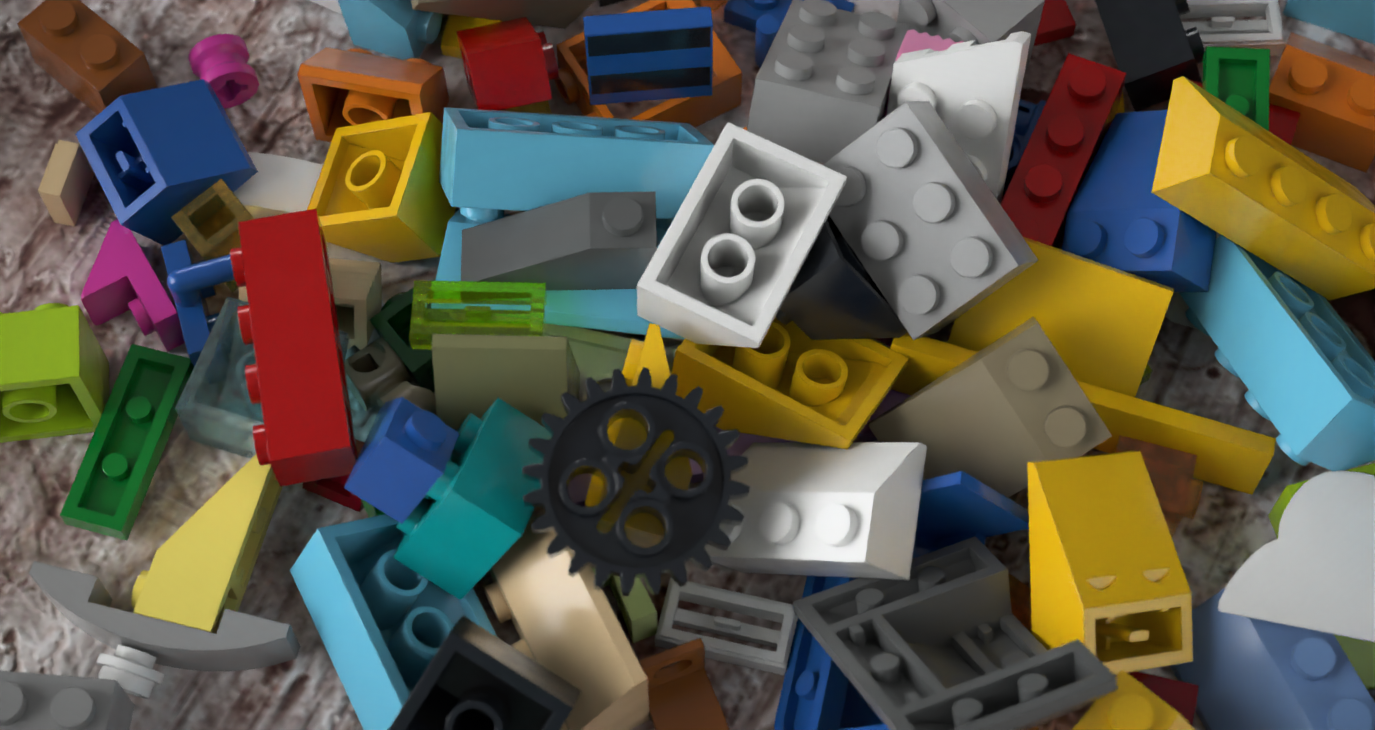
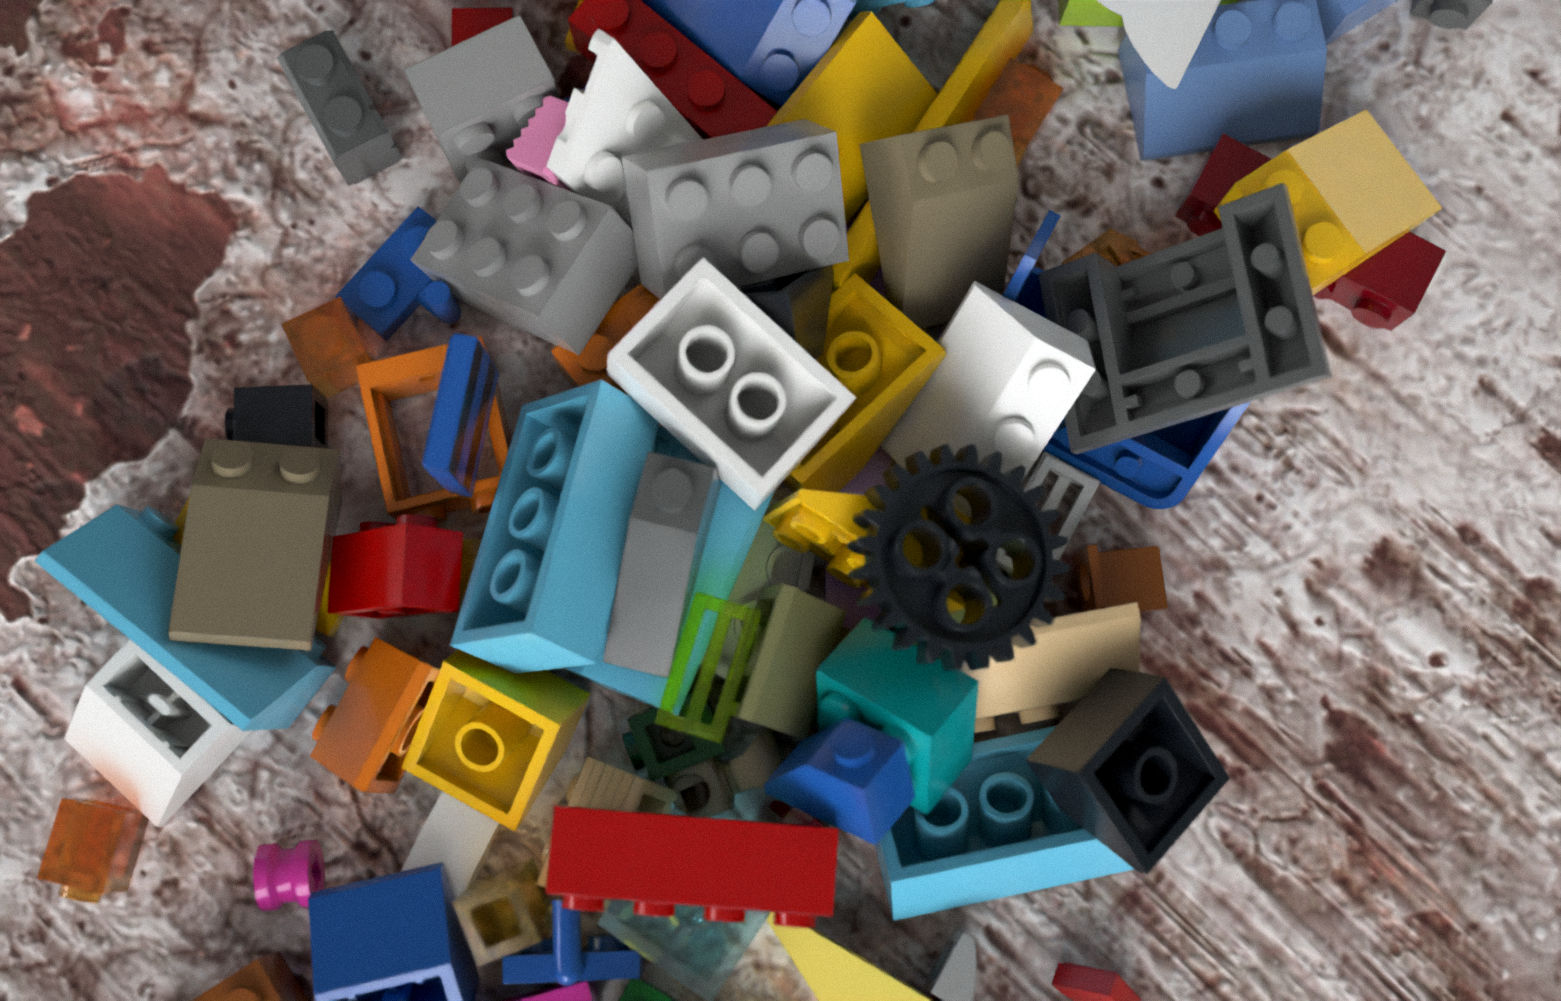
camera: 80 degrees left, 15 degrees up
yellow slope [1027,451,1193,675] -> none

